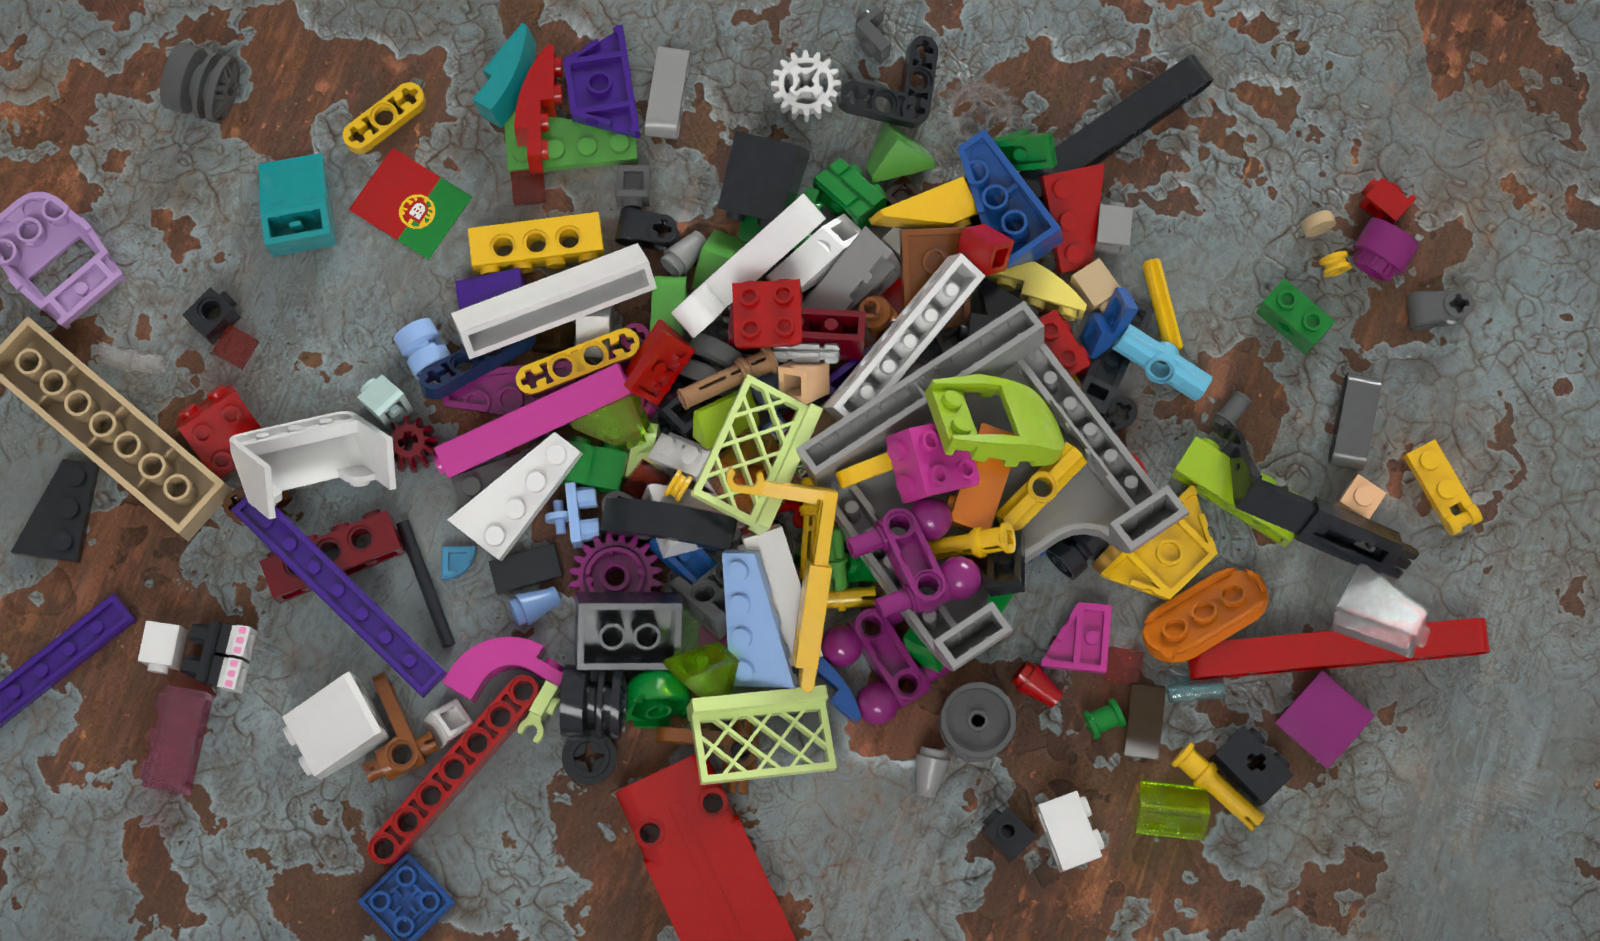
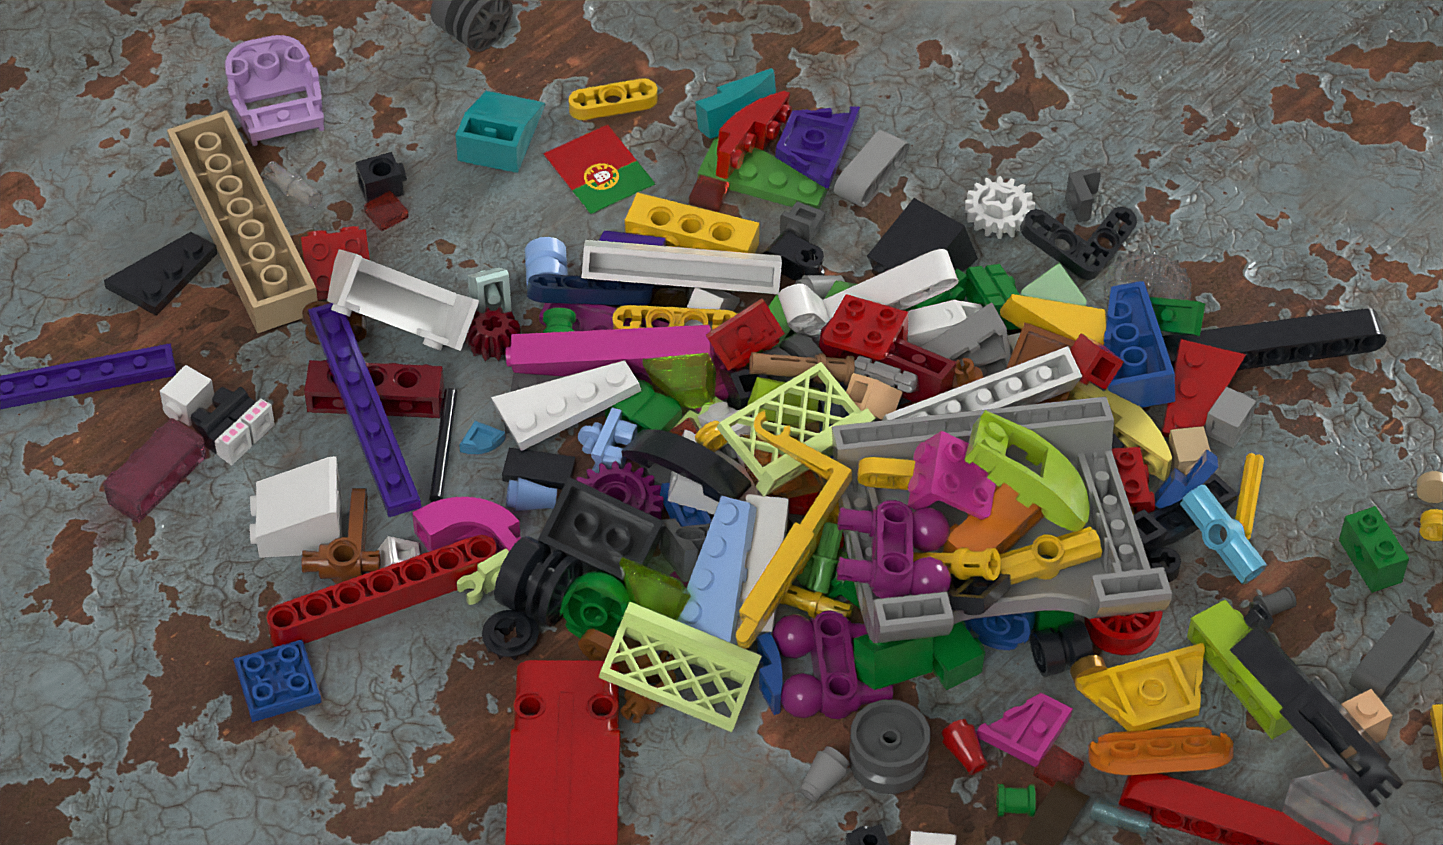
camera: 25 degrees right, 25 degrees down
none -> green wheel [543,308,576,333]

